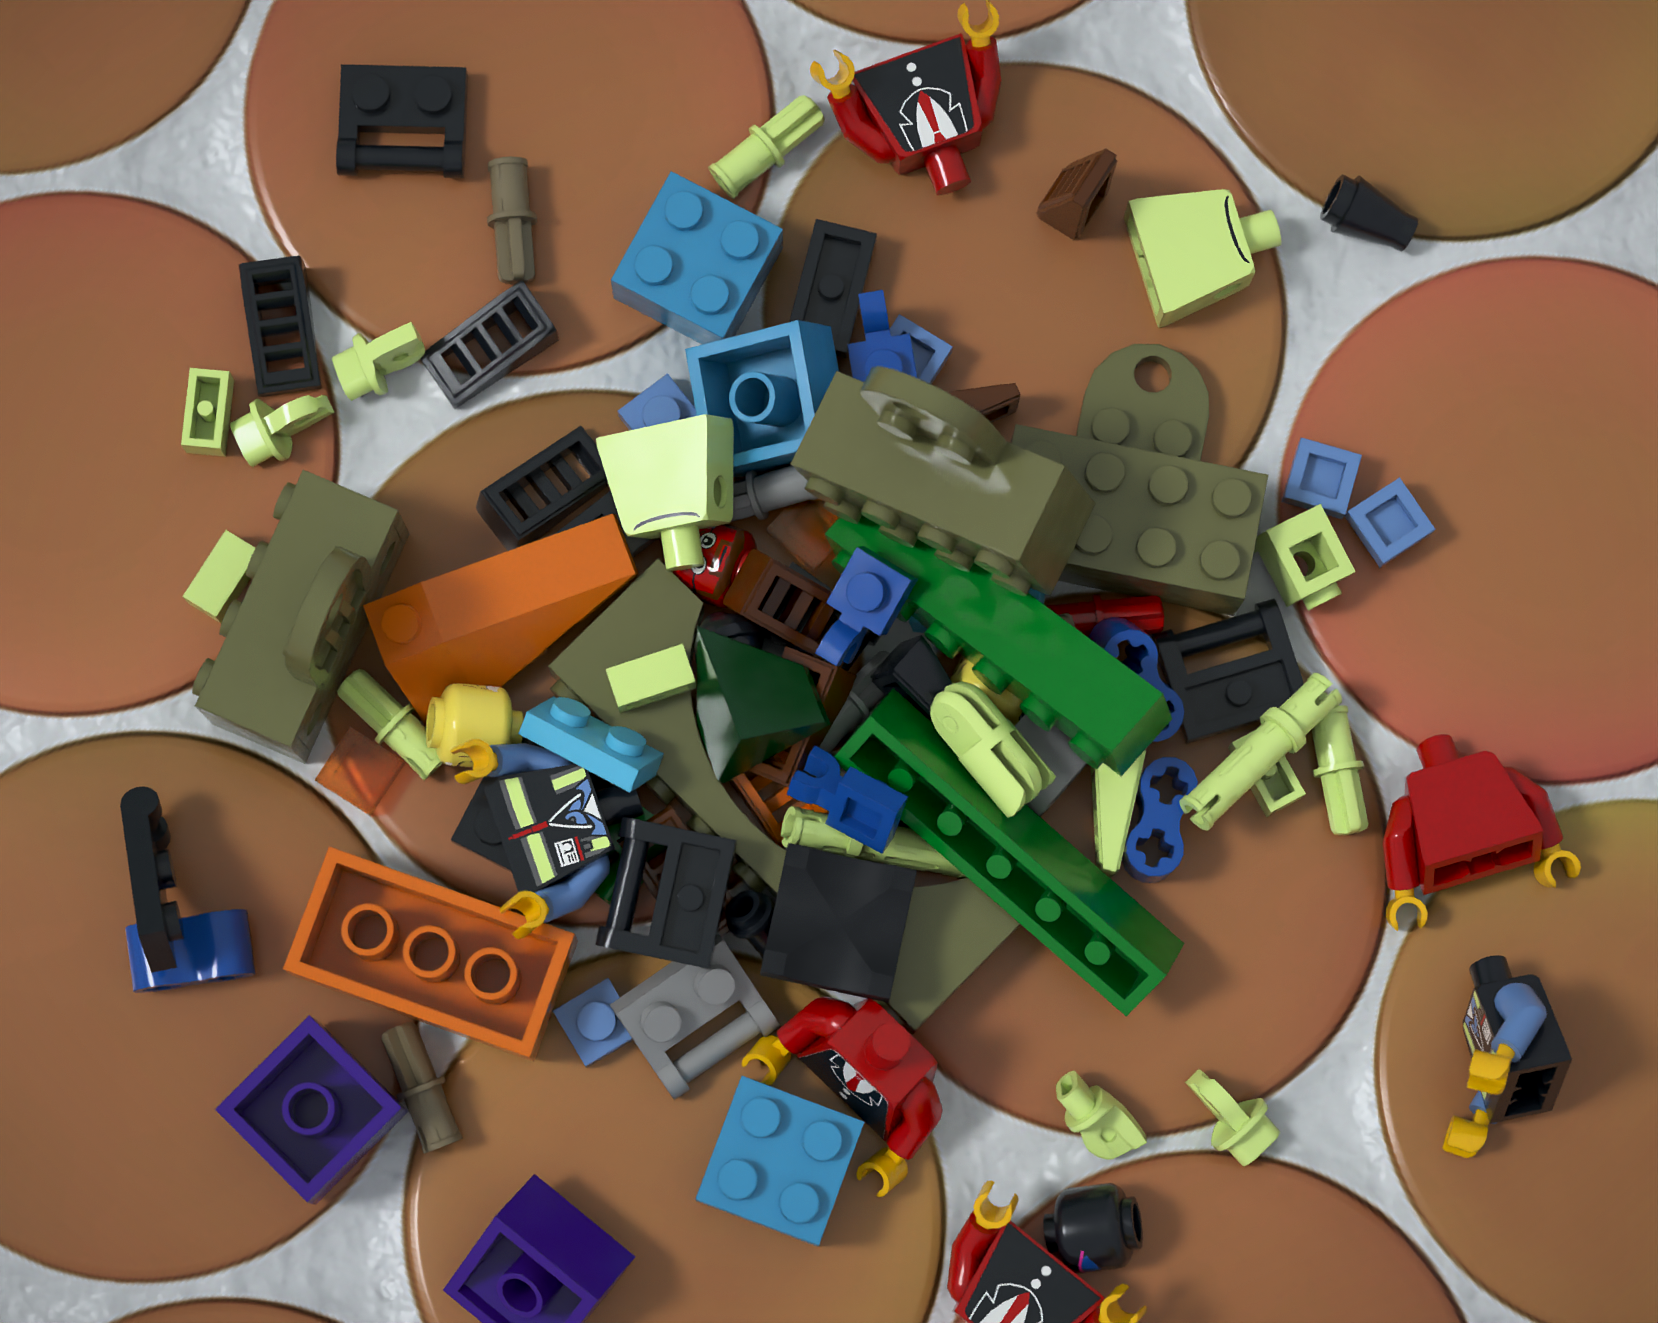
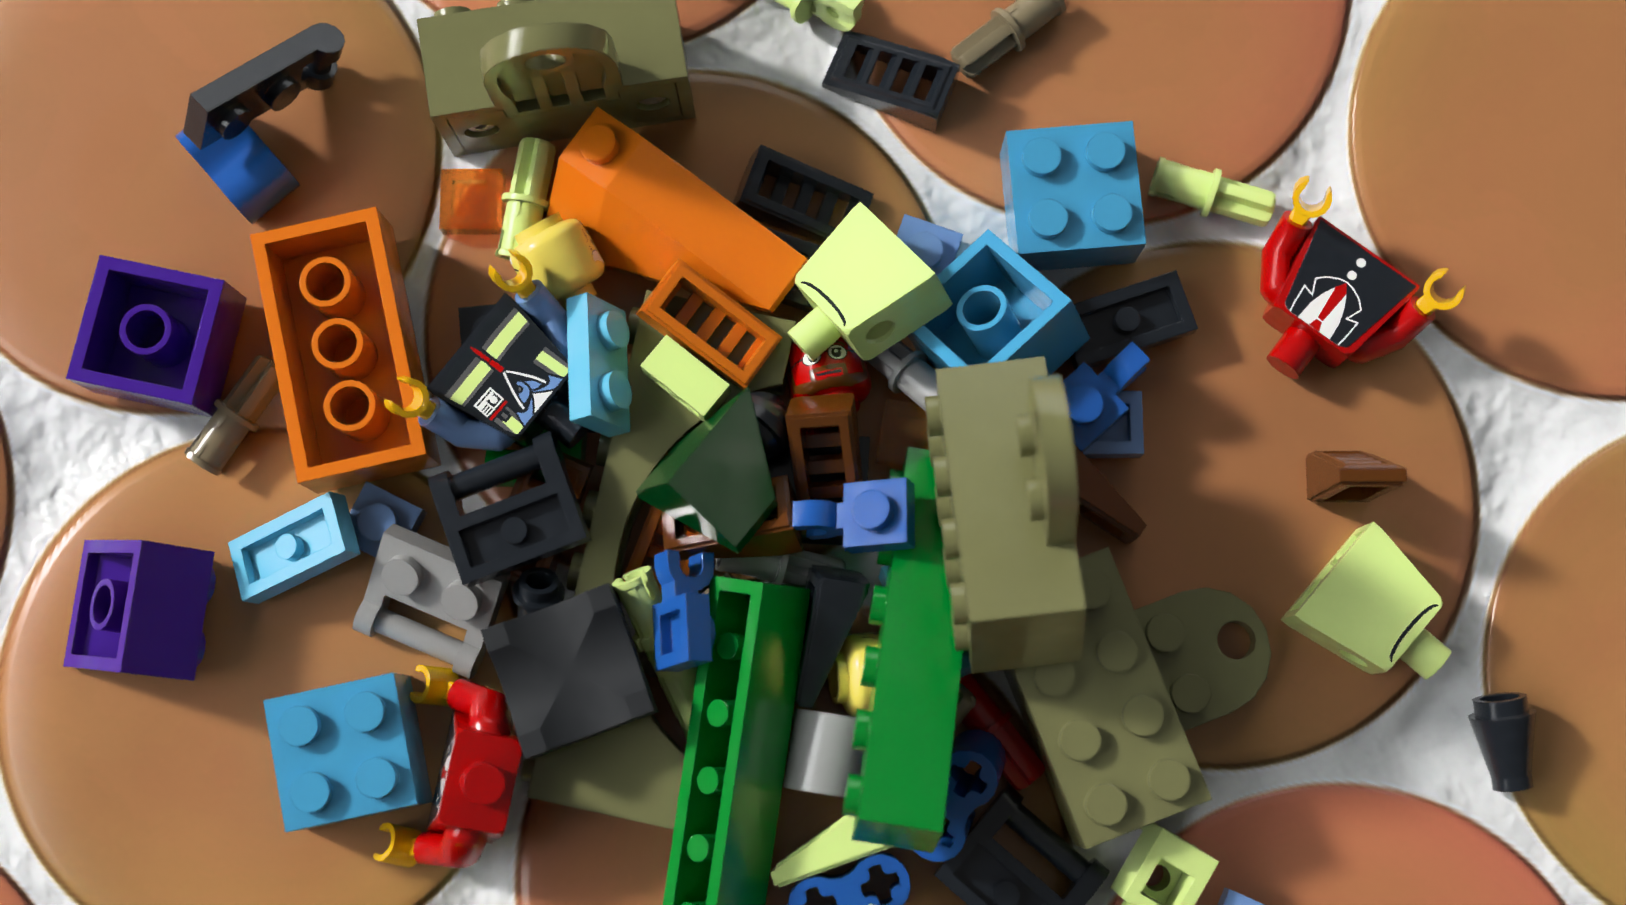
camera: 65 degrees right, 0 degrees up
yellowish green arm [930,681,1056,818] -> none
medium blue plate [1281,437,1362,519] -> none
none -> medium azure plate [228,491,361,604]
none -> orange slope [635,259,783,390]

